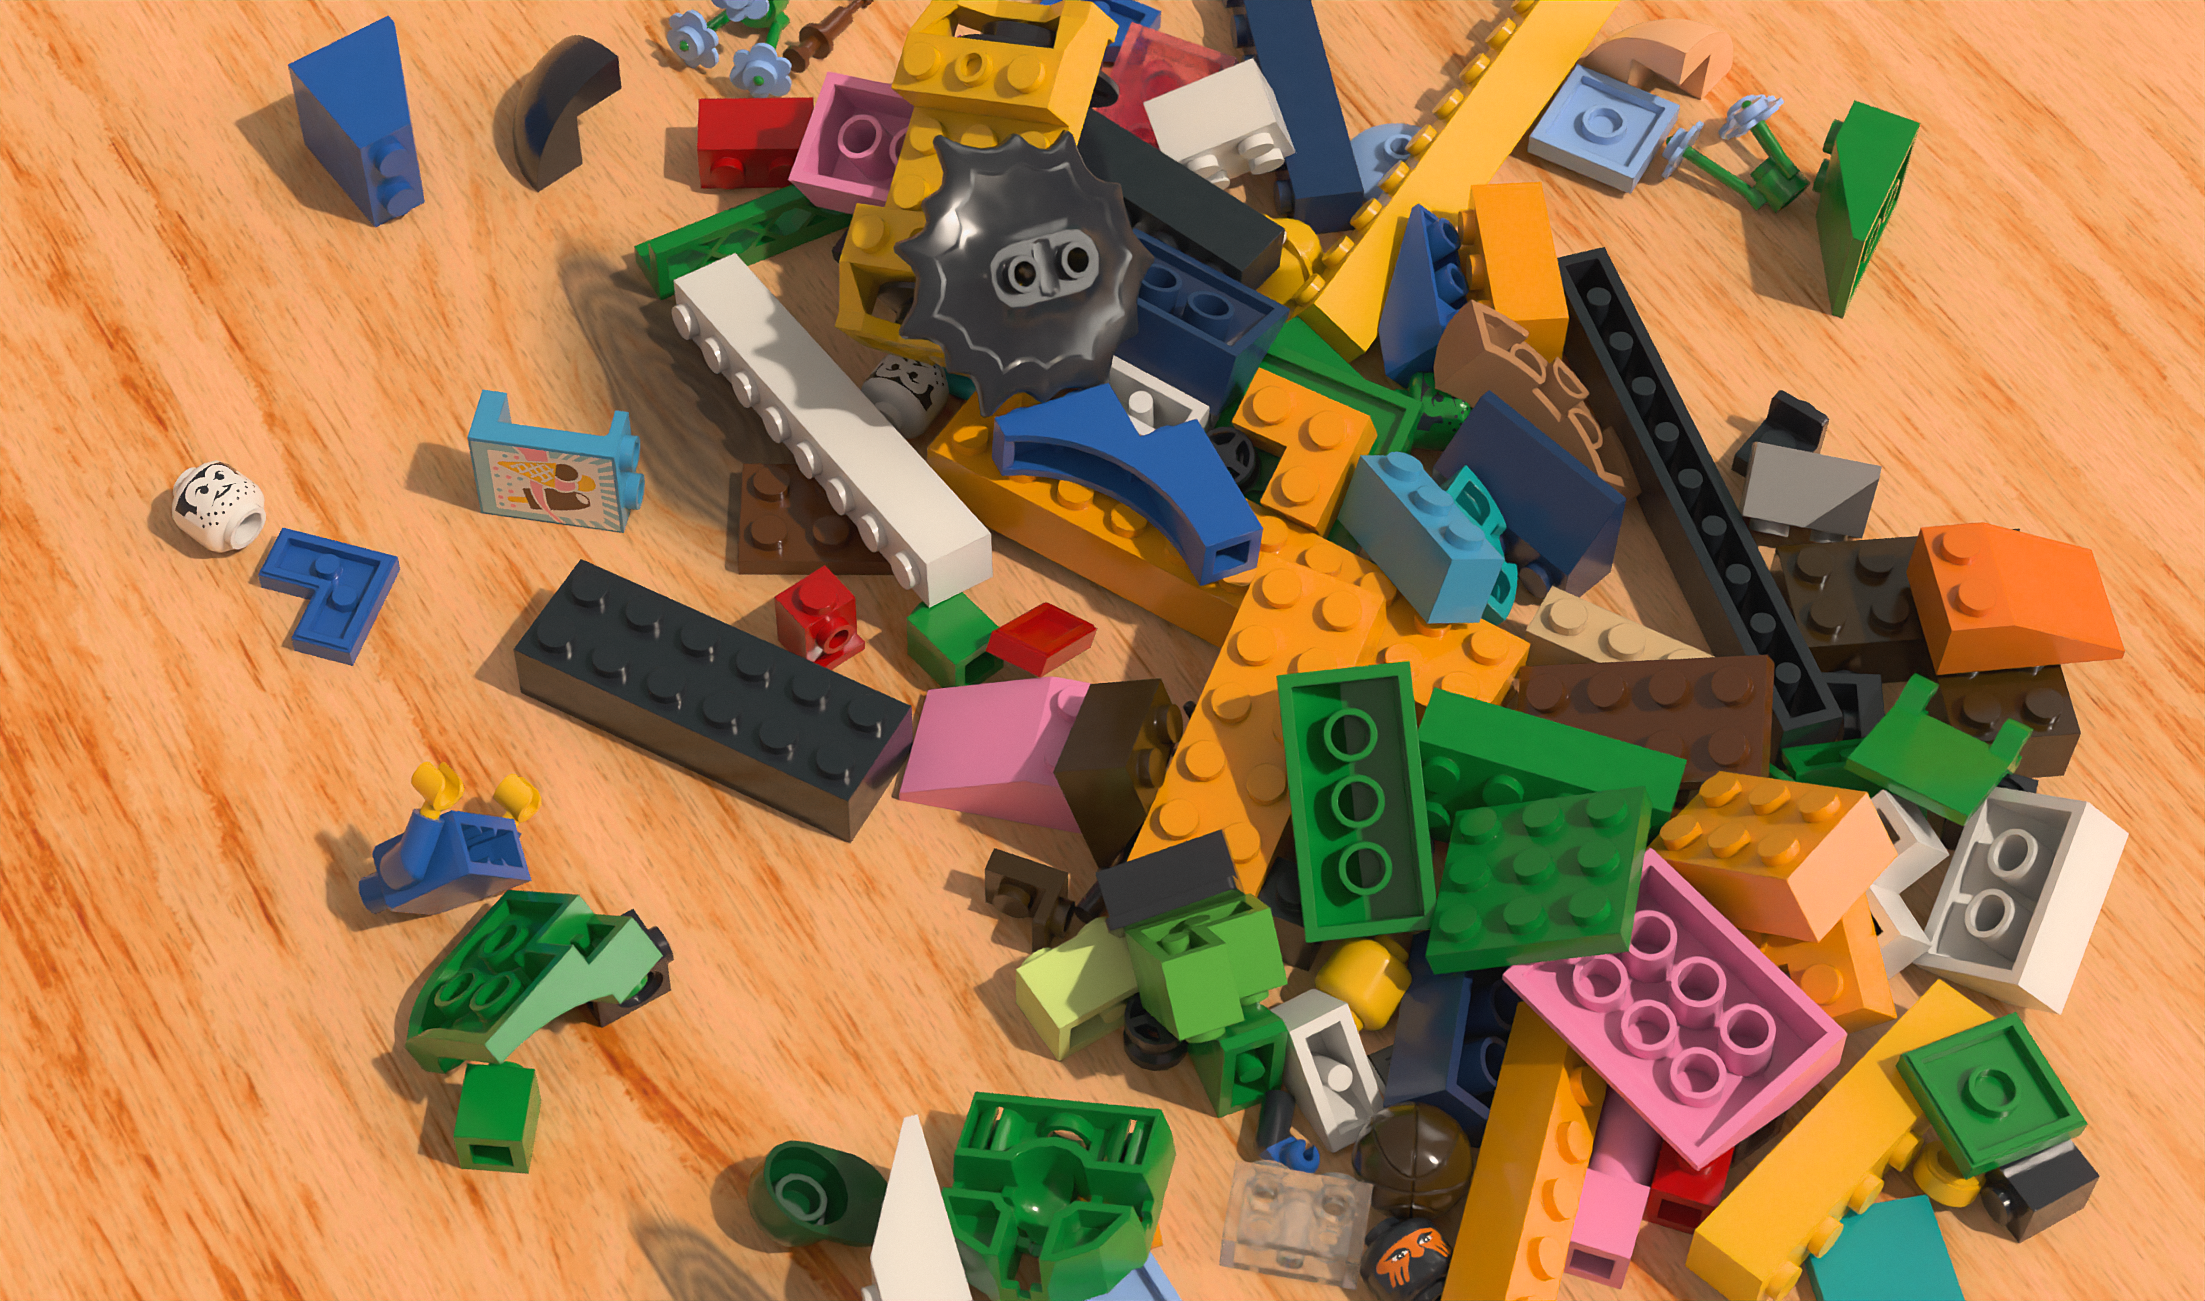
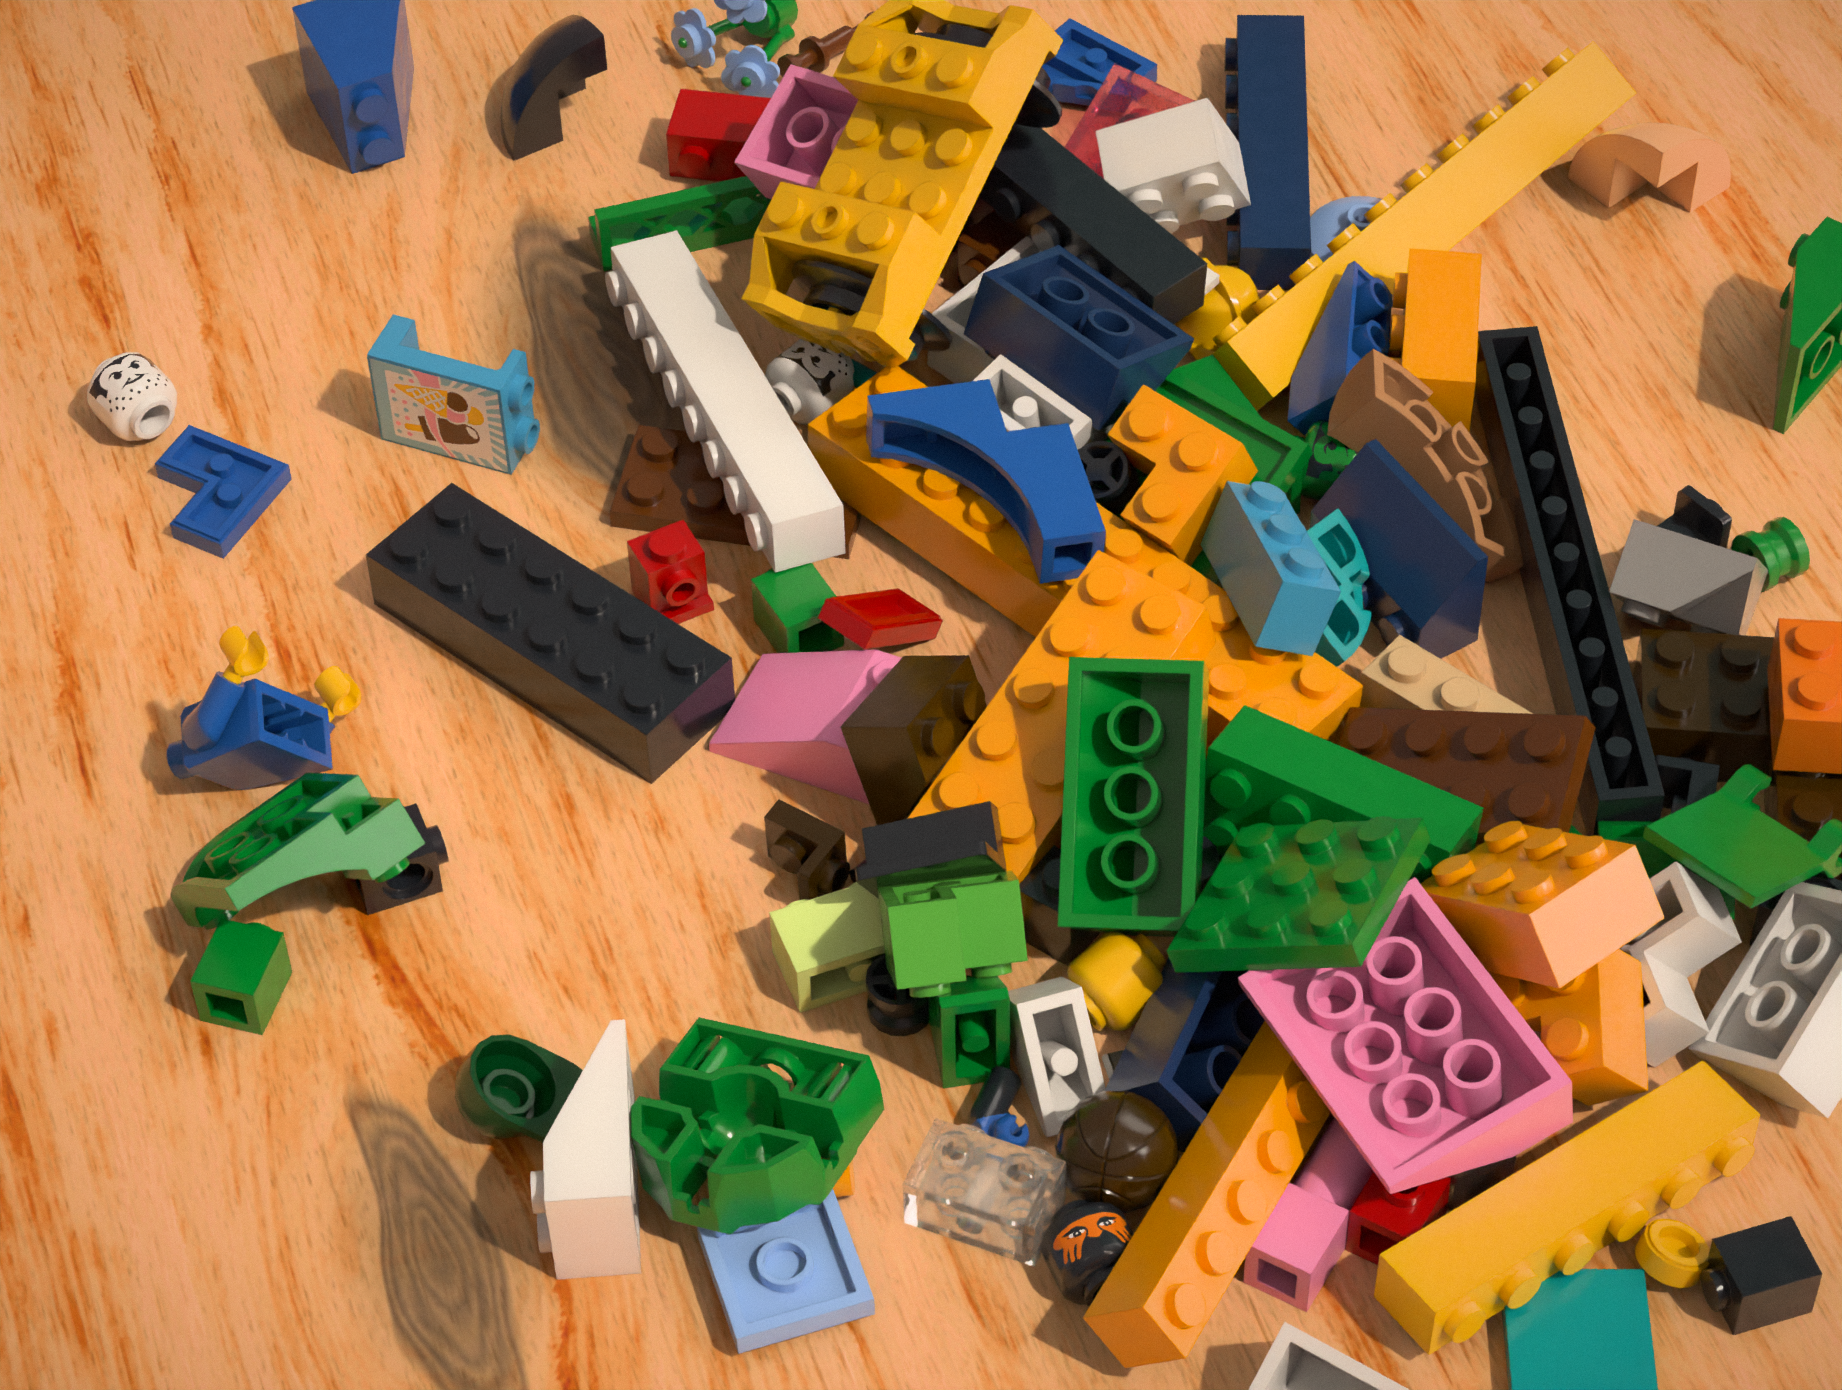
camera: 15 degrees right, 5 degrees down
black piece [893,130,1154,418] -> none
light blue plate [1527,64,1680,194] -> none
green plant [1662,95,1811,213] -> none
green tile [1895,1012,2088,1180] -> none
none -> green wheel [1731,517,1810,592]

